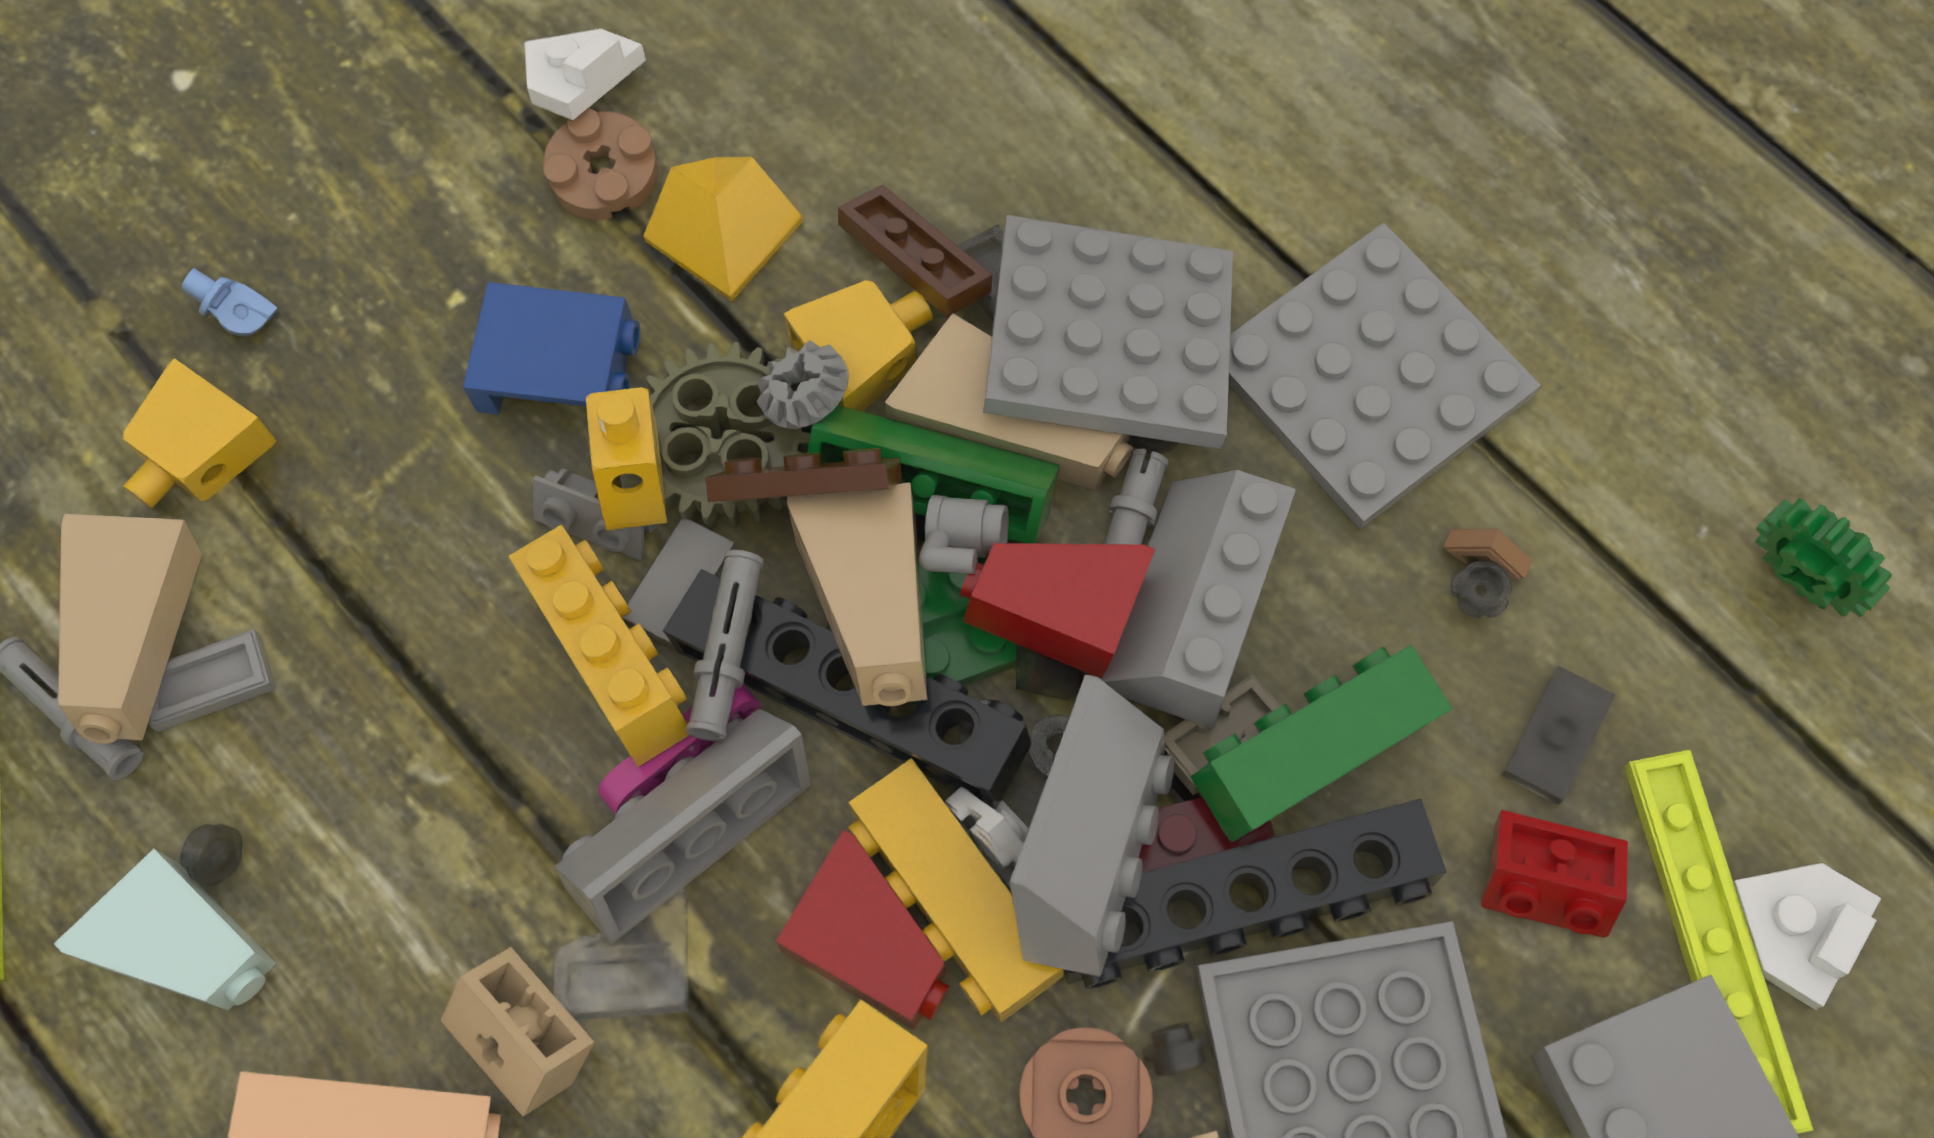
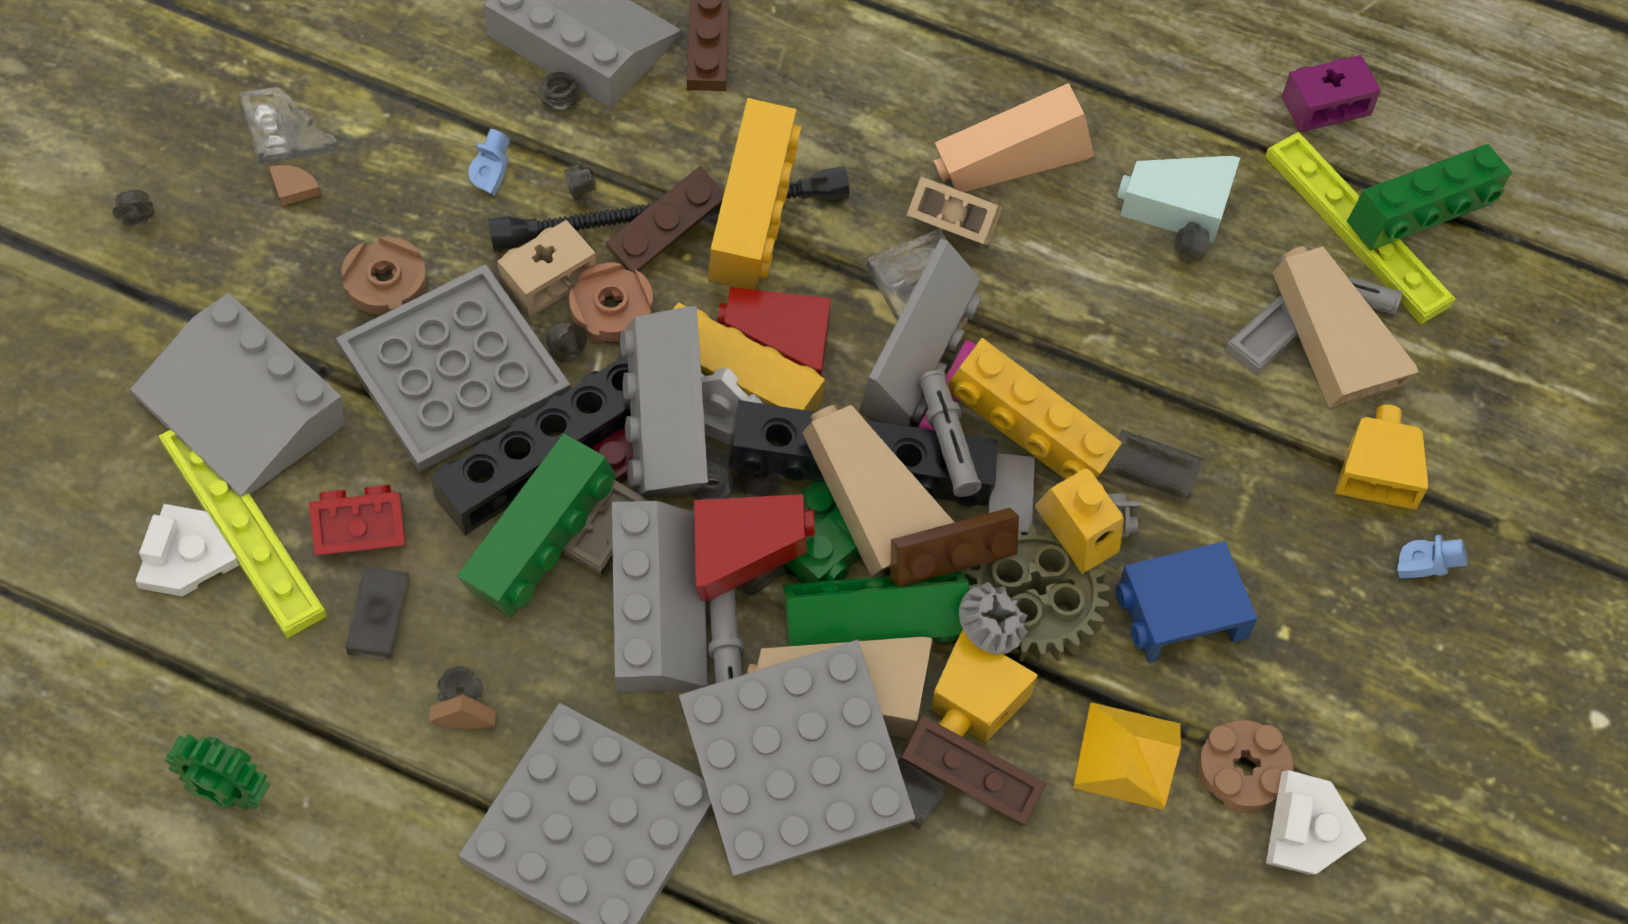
camera: 150 degrees right, 10 degrees down
light grey piece [919,495,1009,574] -> none
none -> clear smoke plate [1106,429,1204,500]

